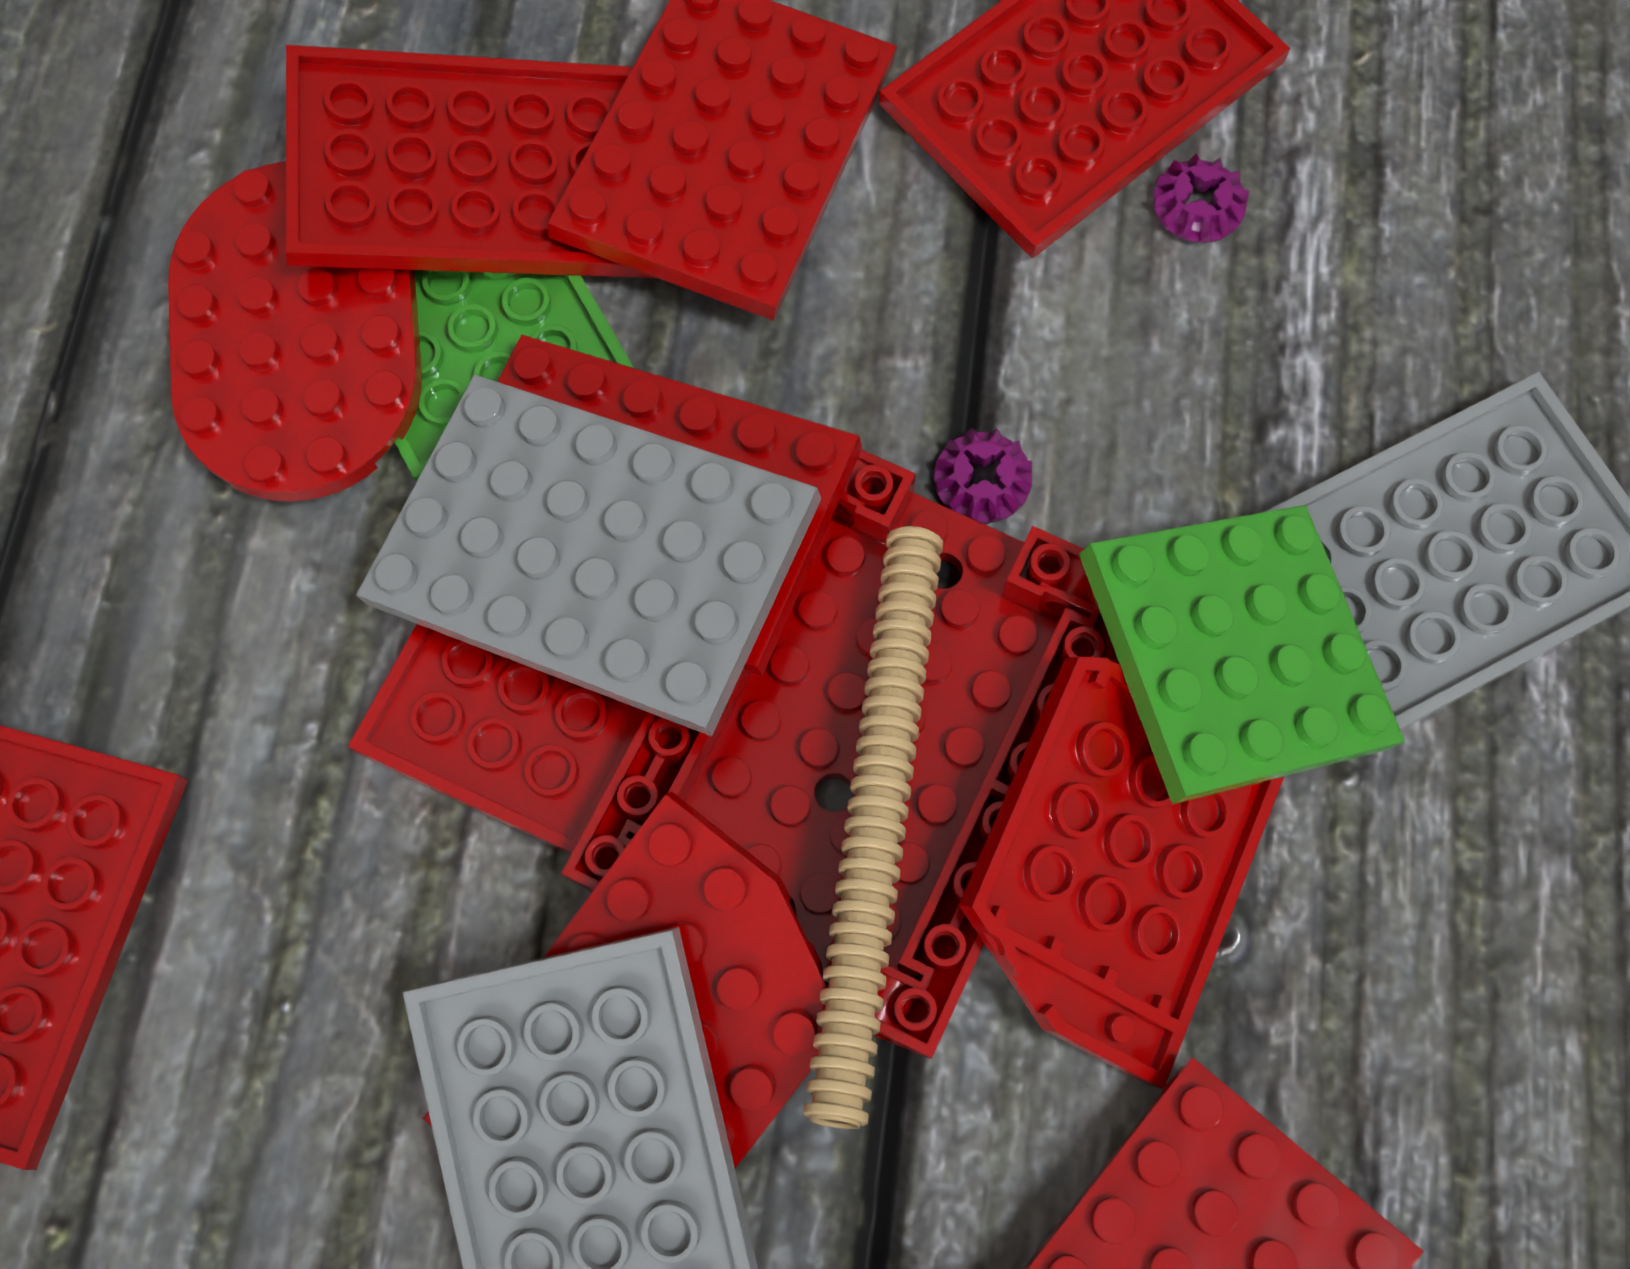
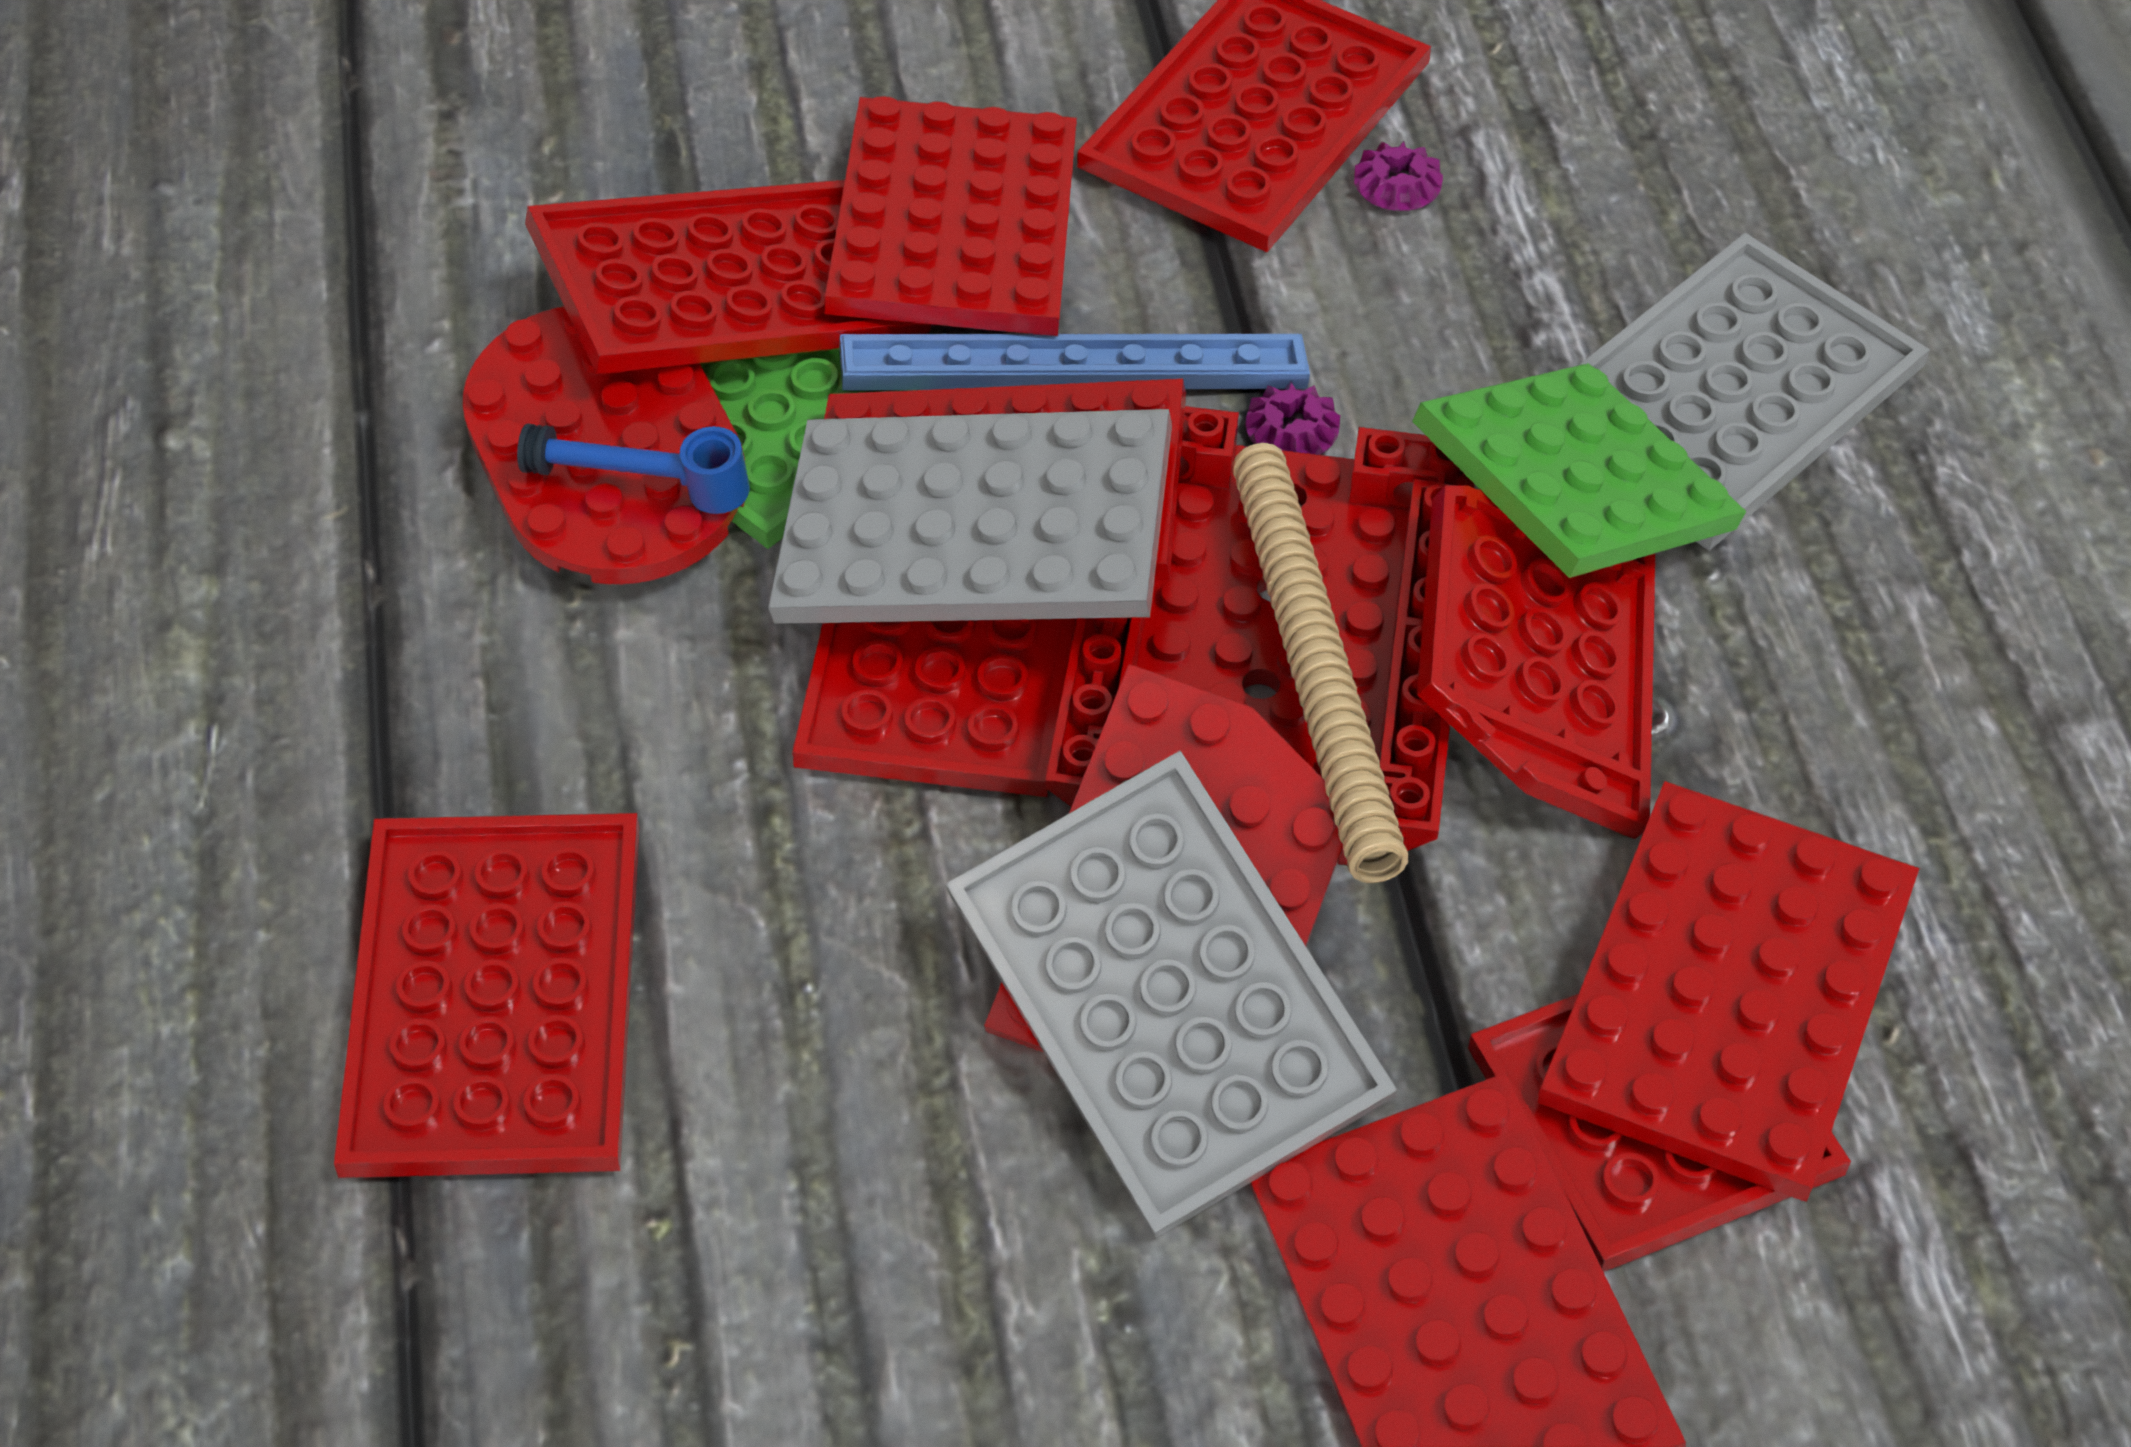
camera: 20 degrees left, 20 degrees down
none -> blue piece [517,423,750,514]
none -> medium blue tile [839,334,1310,390]

